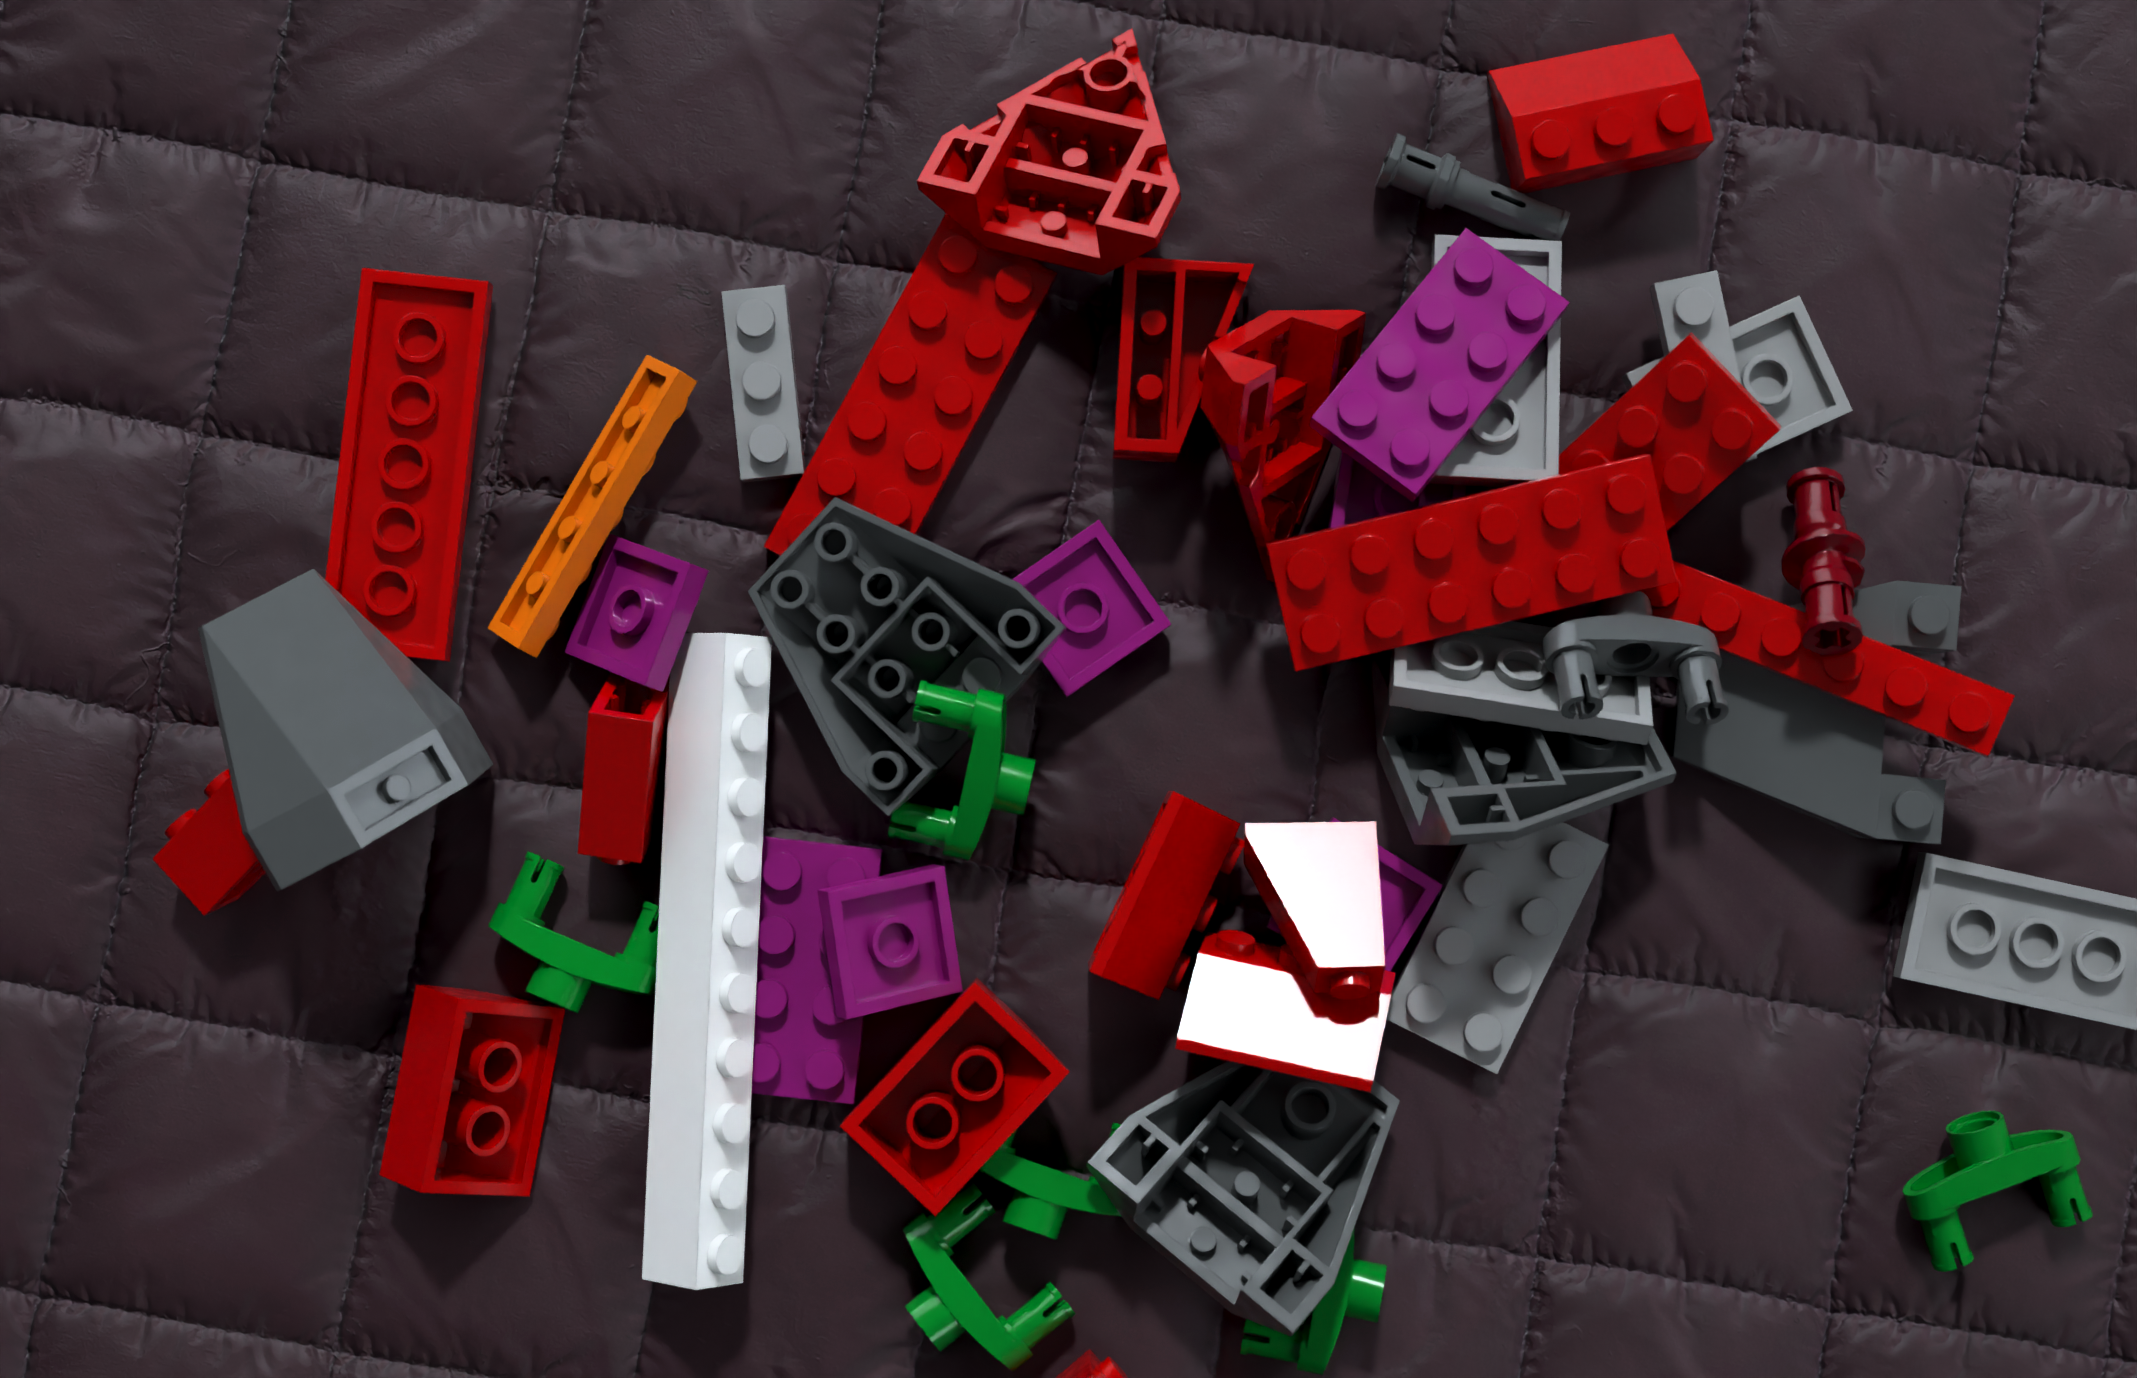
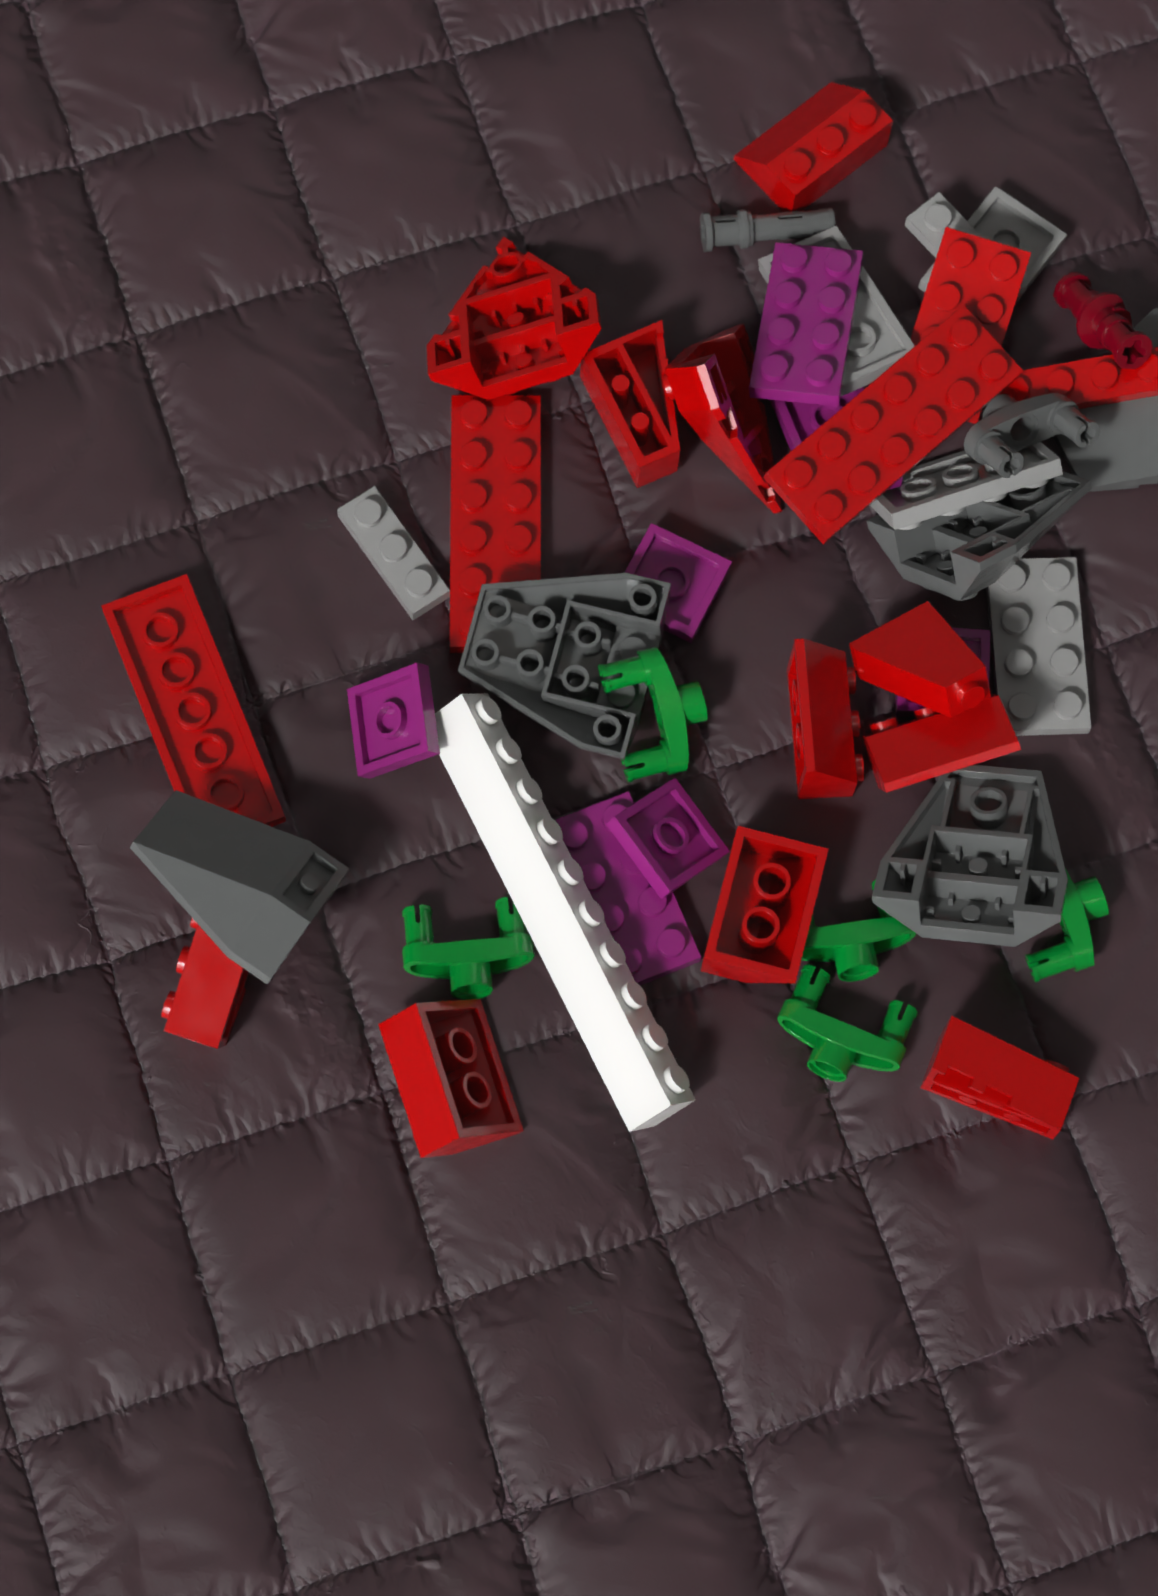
camera: 30 degrees left, 15 degrees down
orange plate [487,354,698,658] -> none
red slope [578,672,670,865] -> none

